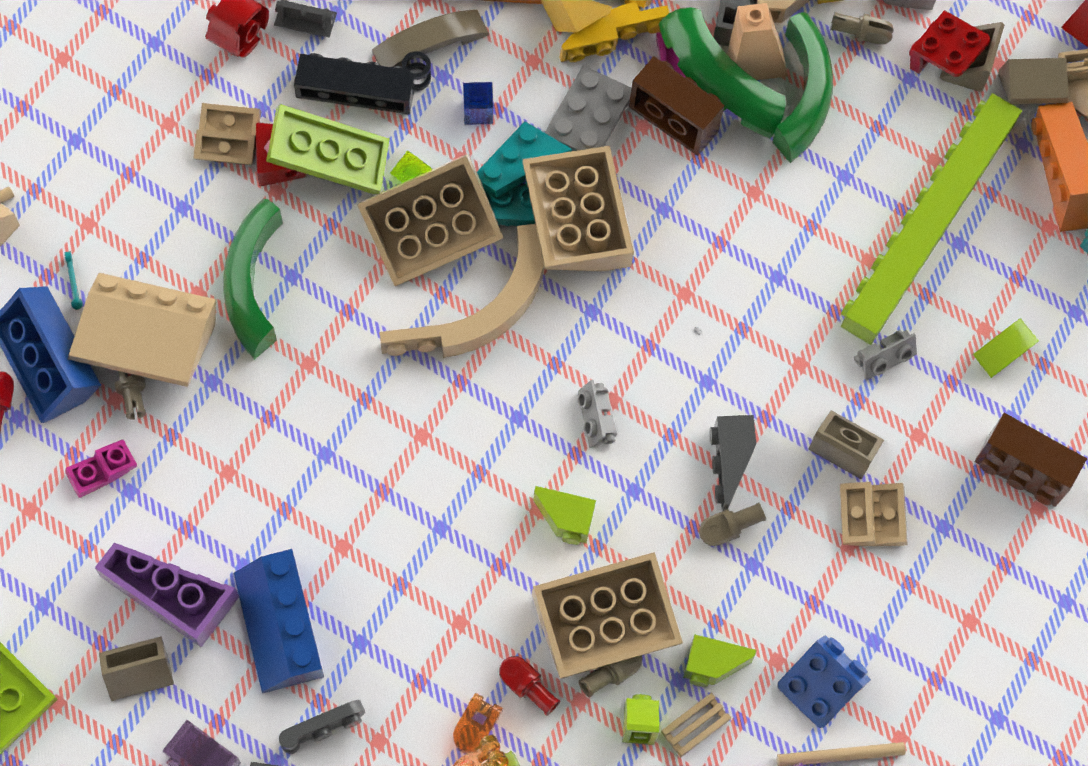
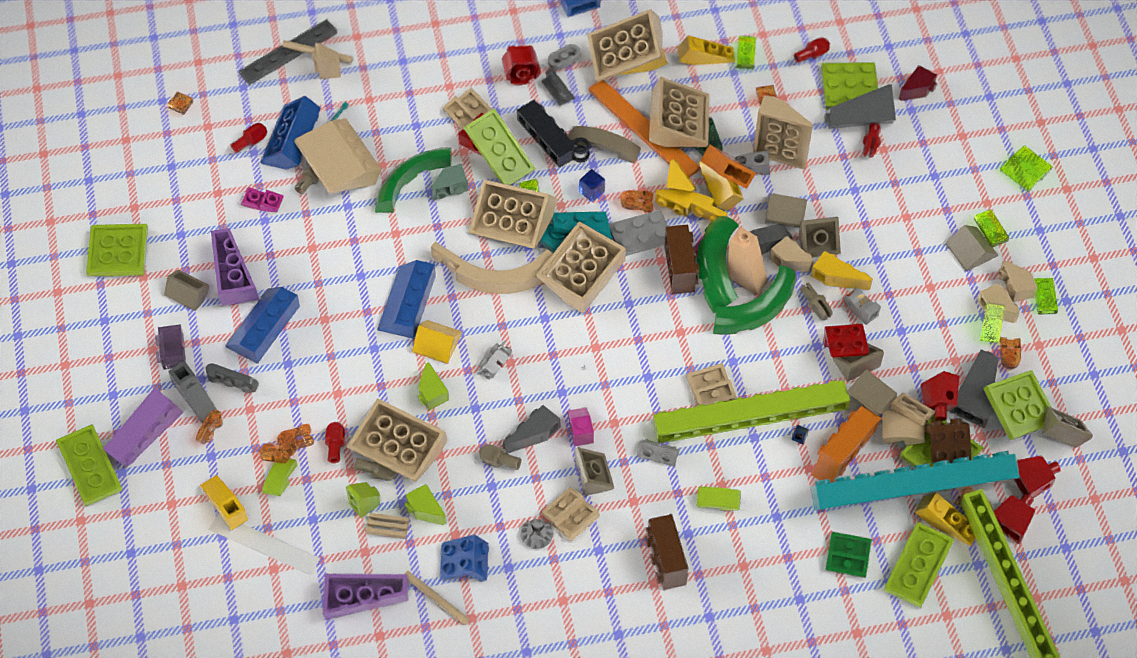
camera: 50 degrees right, 10 degrees down
none -> blue slope [377,260,436,339]
none -> yellow slope [412,320,462,364]
none -> sand green slope [431,163,468,200]
none -> light grey gear [521,518,553,549]
none -> dark pink slope [567,407,594,446]
none -> clear orange plate [620,190,654,213]
none -> tan slope [686,363,737,405]
none -> dark blue piece [791,425,809,445]

